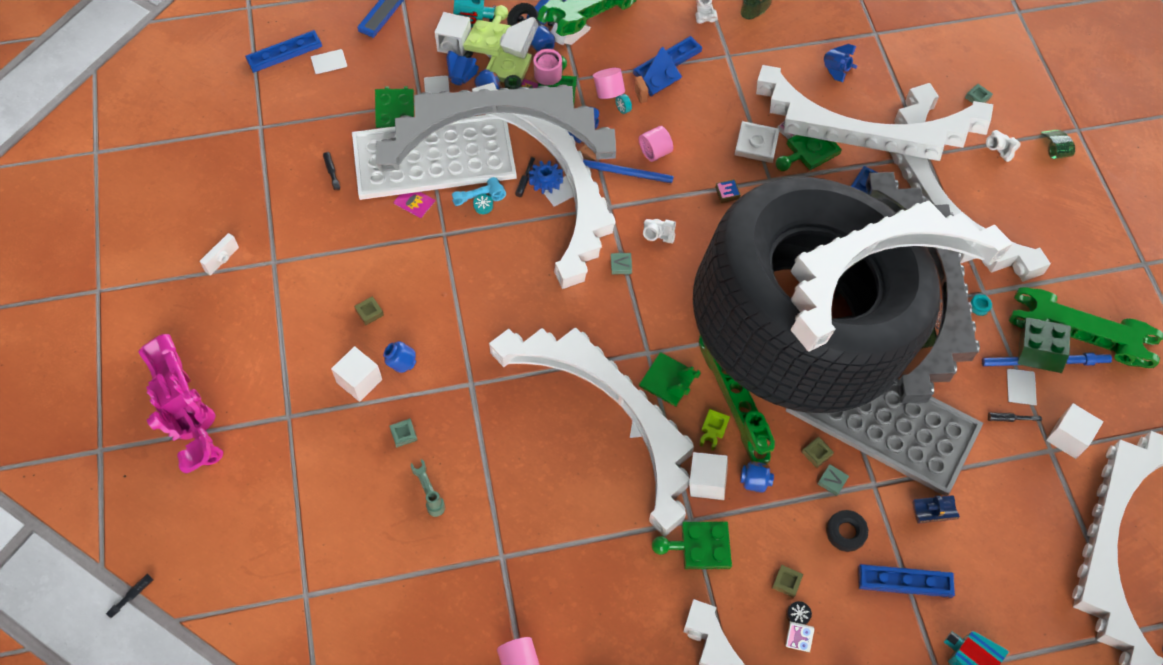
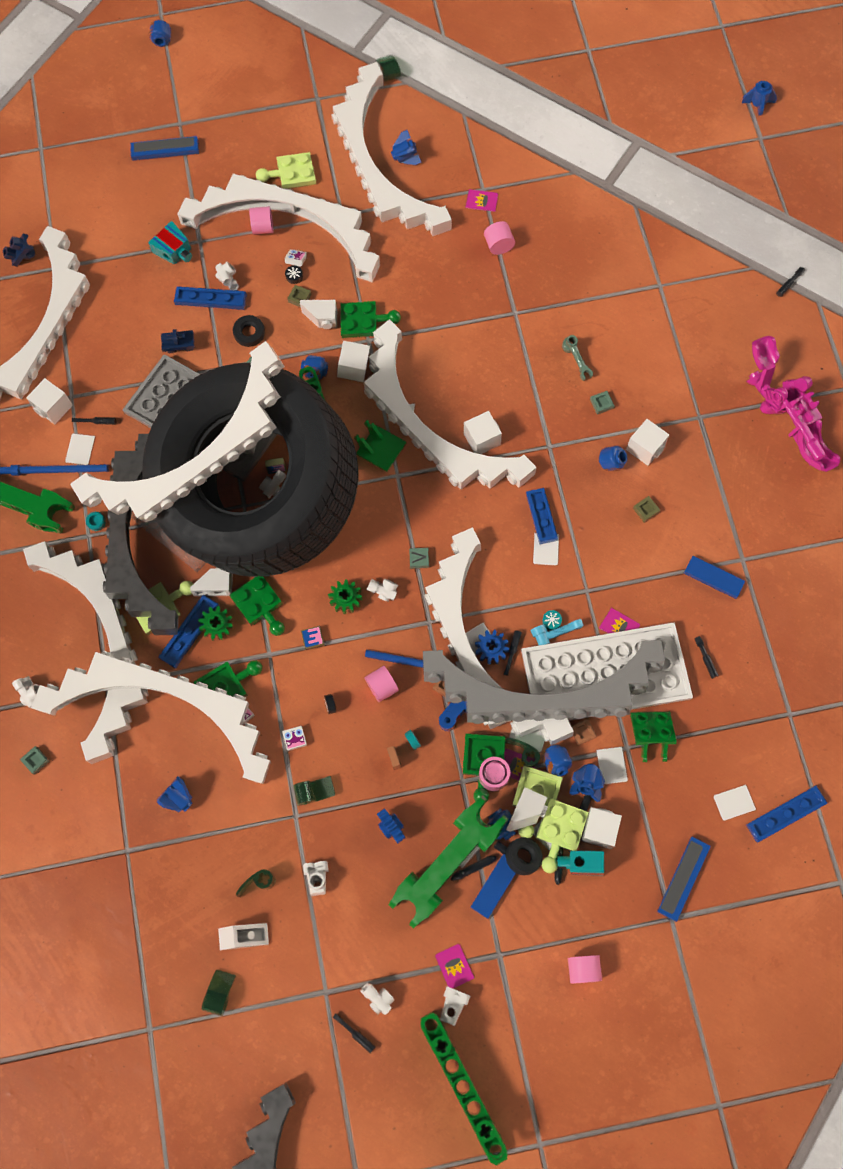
camera: 175 degrees left, 10 degrees up
white plate [200,233,239,276] -> none
bright pink piece [593,68,625,99] -> none
blue tile [633,36,702,78] -> none
blue wing [643,47,682,96] -> none
lime plate [700,409,730,450] -> none
white plate [734,121,780,163] -> none
dark green brick [1018,317,1071,373] -> none
none -> white plate [215,261,239,291]
none -> tile [282,726,307,751]
none -> clear green panel [293,776,335,806]
none -> white slope [300,300,337,329]
none -> black tile [324,694,336,714]
none -> green gear [328,579,363,614]
none -> blue gear [377,808,405,844]
none -> white head [464,411,502,454]
none -> blue tile [526,488,558,545]
none -> white sticker [533,533,559,565]
none -> blue tile [683,556,745,599]

